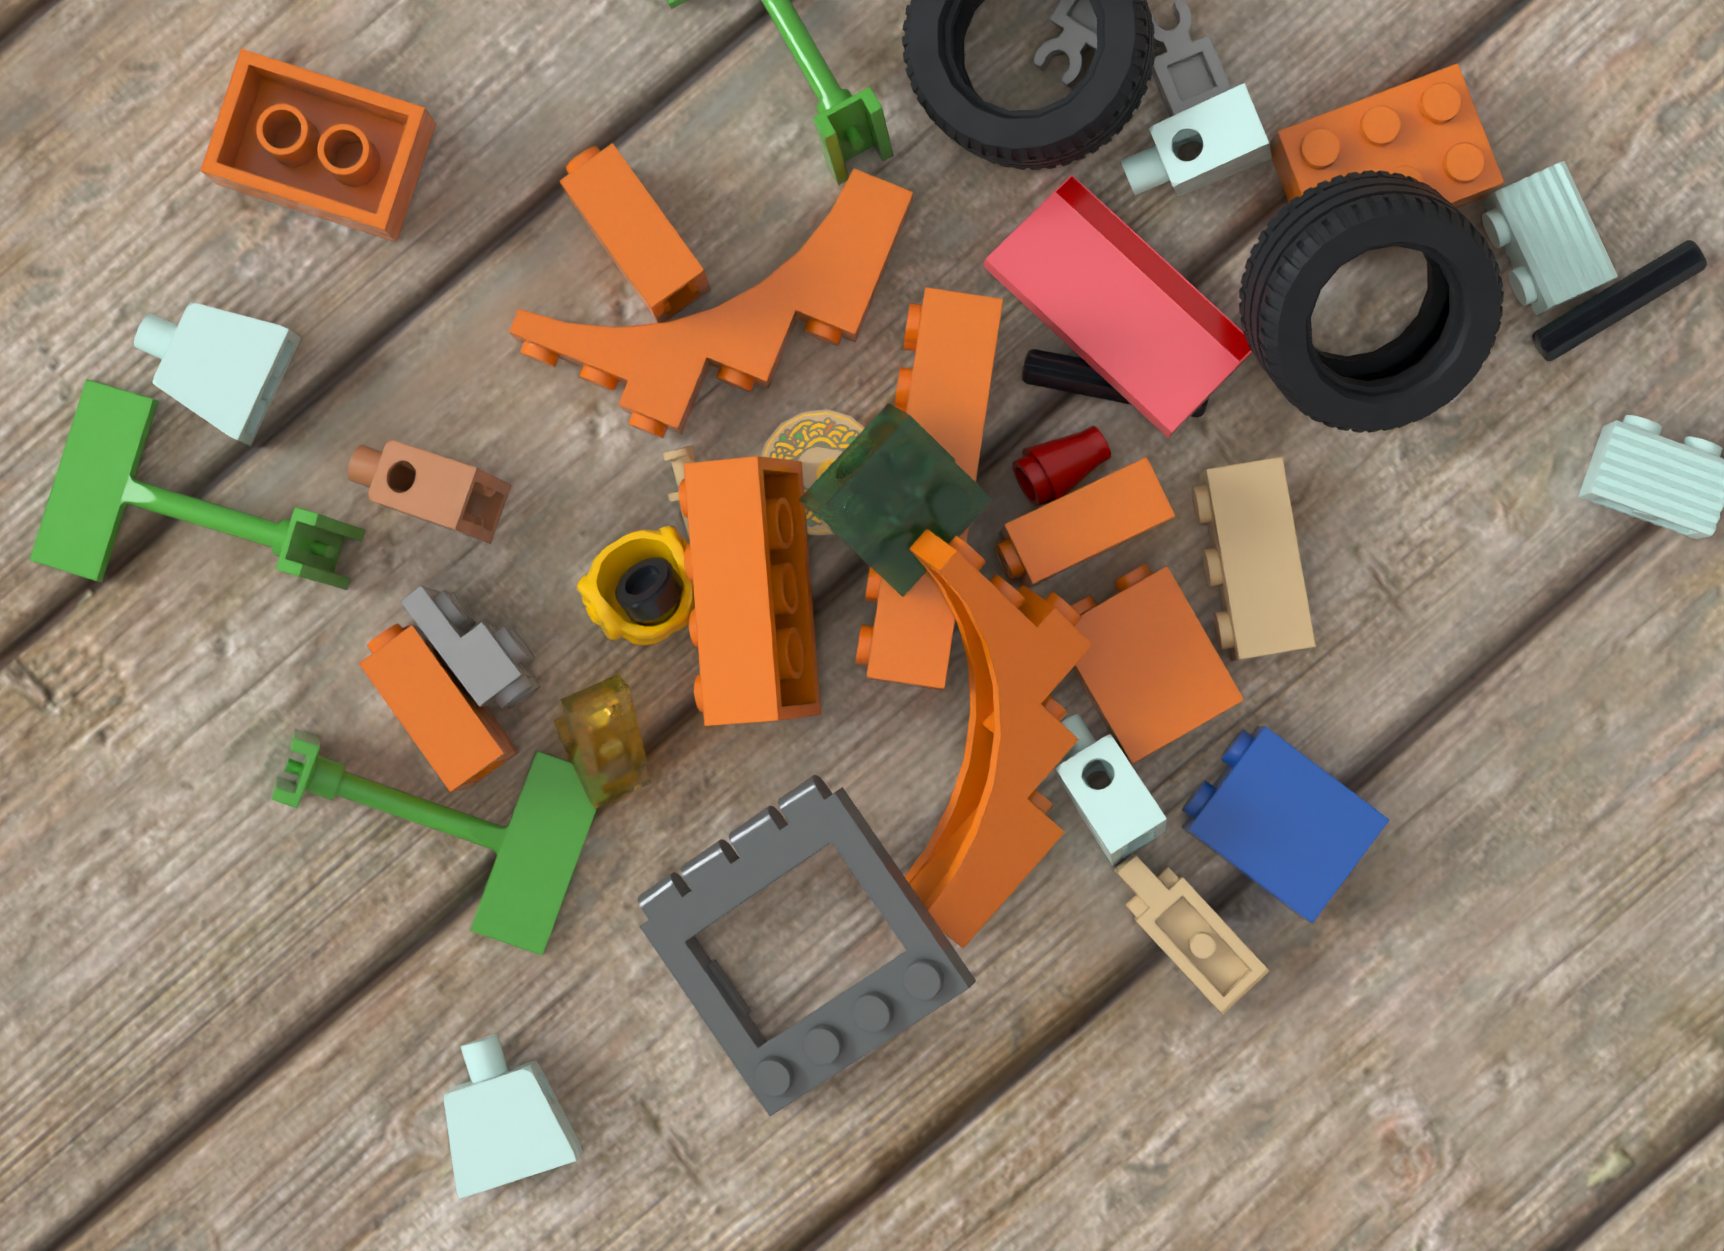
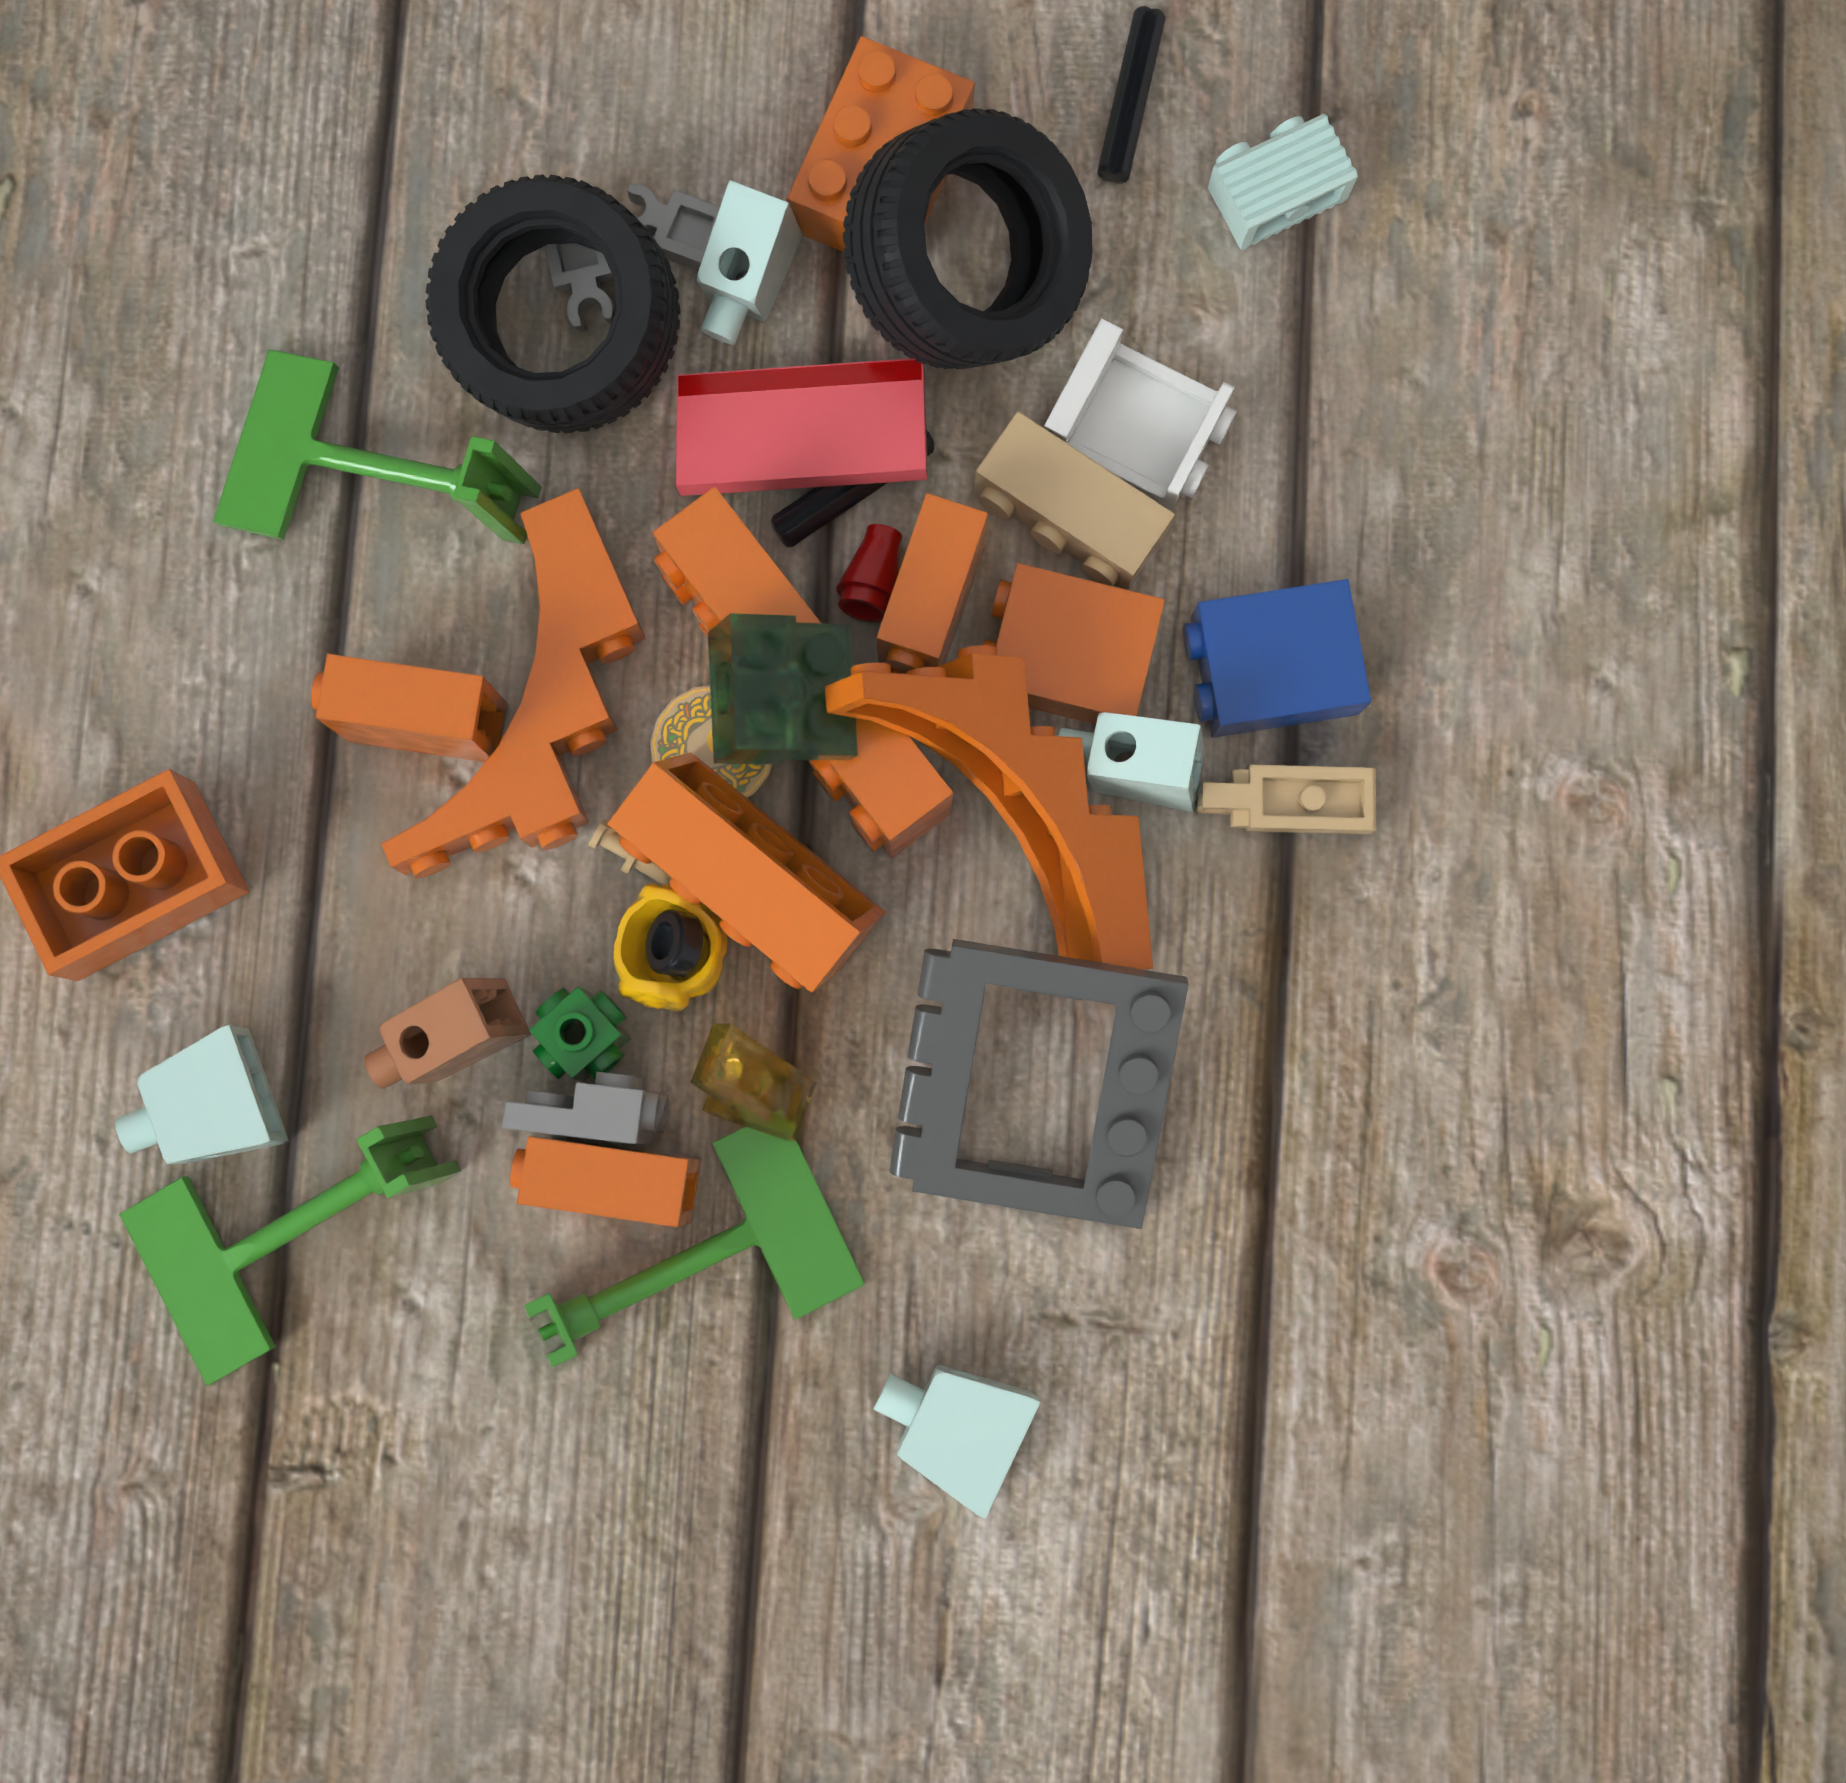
camera: 50 degrees left, 5 degrees down
light aqua brick [1482,161,1618,315] -> none
none -> green brick [529,986,631,1082]
none -> white panel [1044,318,1237,512]

